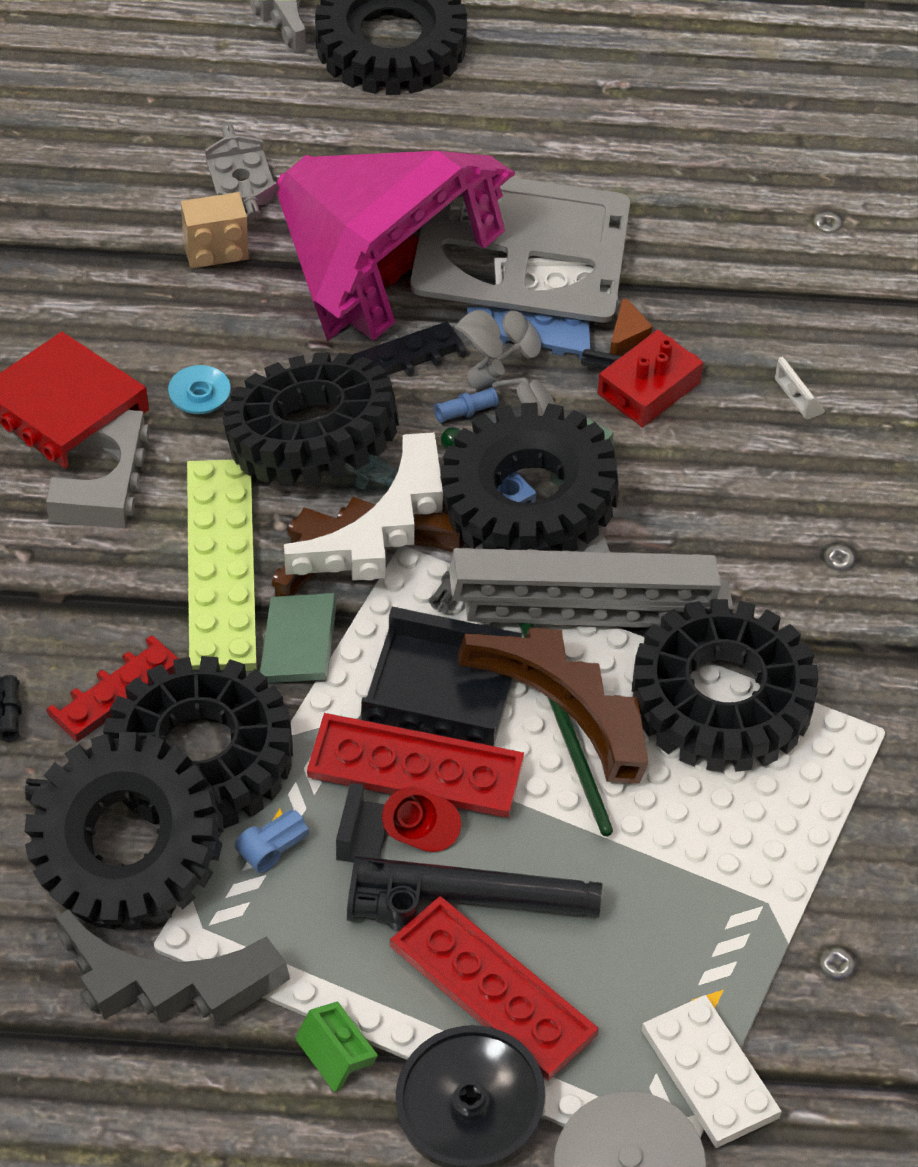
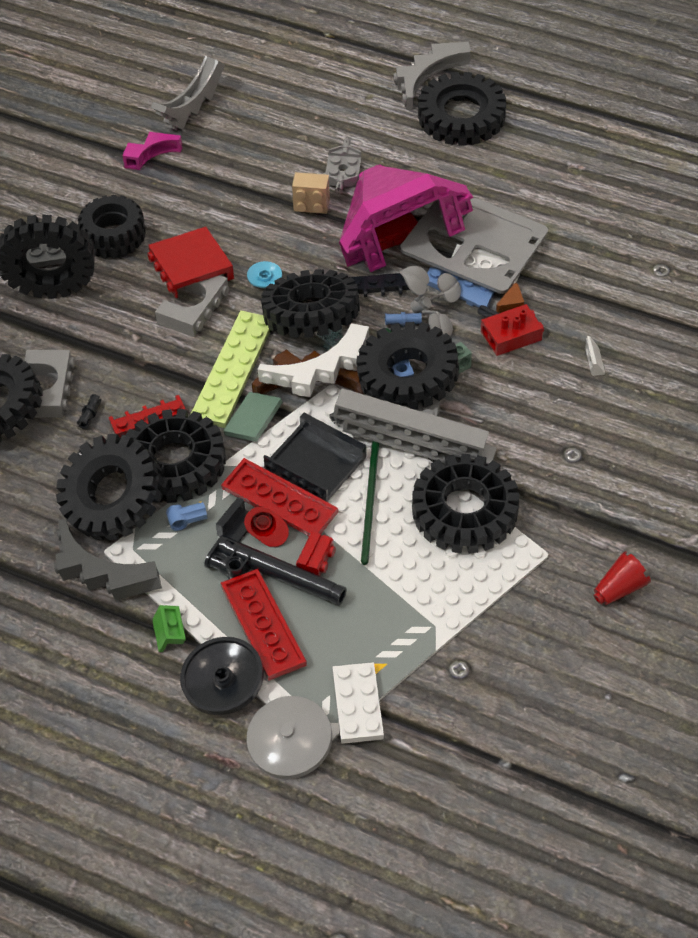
camera: 25 degrees right, 0 degrees up
reddish brown arch [458,628,649,784] -> none
none -> red brick [296,531,336,576]

